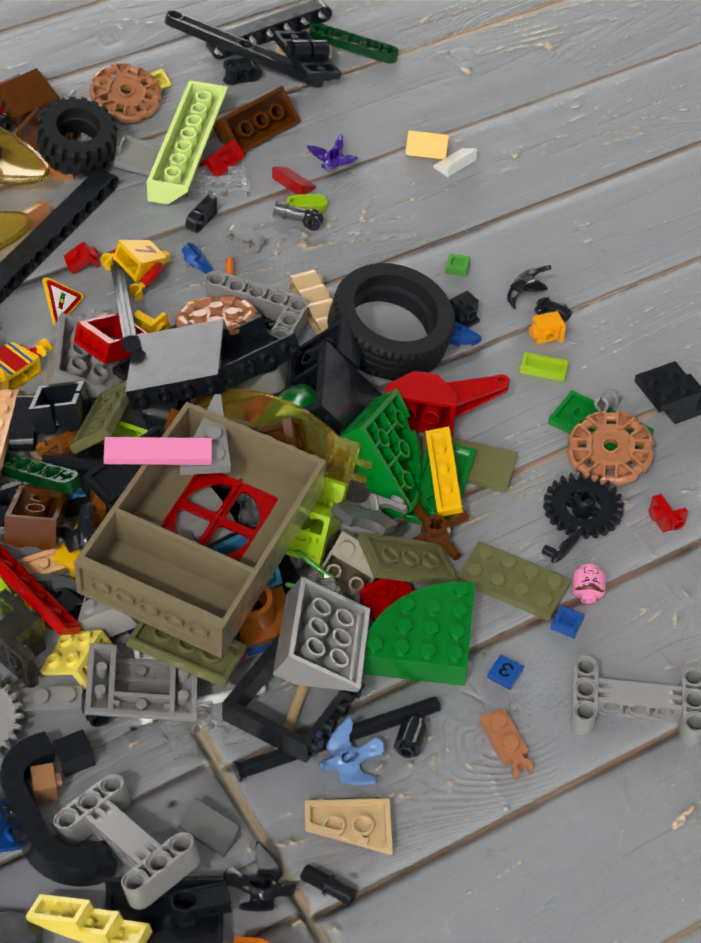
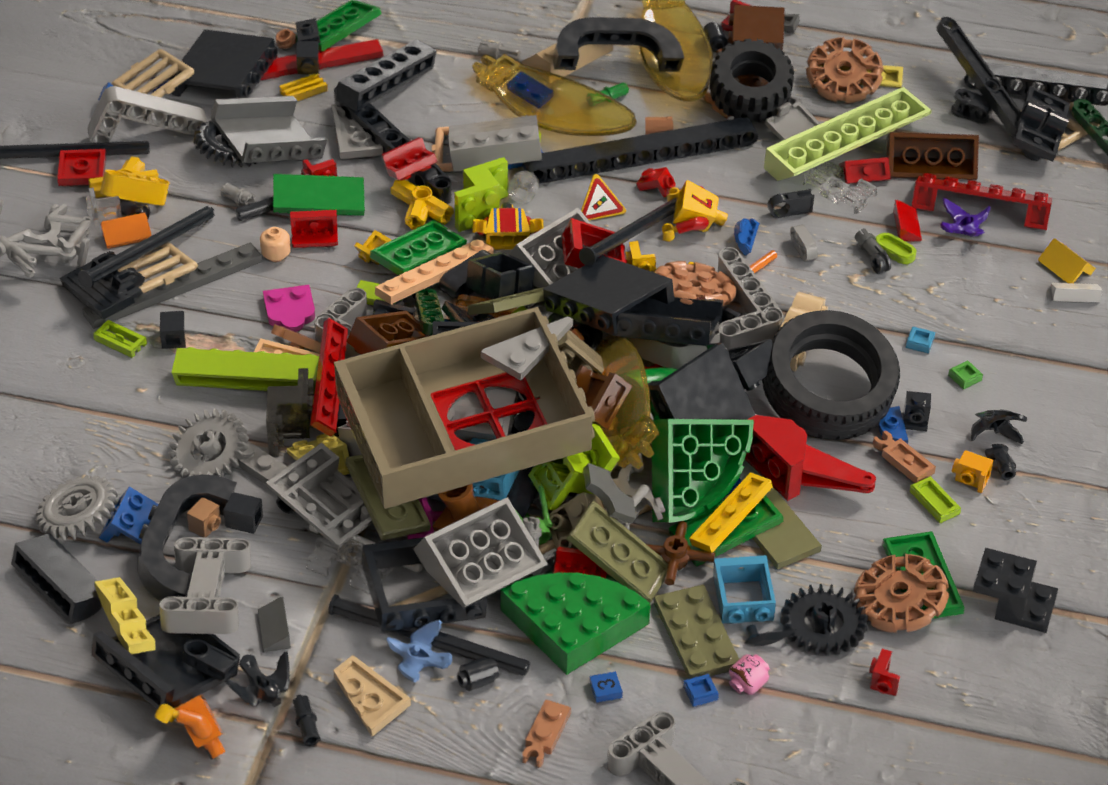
camera: 45 degrees right, 5 degrees down
bright pink tile [104,437,212,465] -> none
light grey pin [594,389,622,411] -> none
none -> dark azure window [713,555,776,624]
none -> nougat plate [873,431,936,483]
none -> dark azure tile [906,326,936,353]
none -> red bracket [912,173,1052,230]

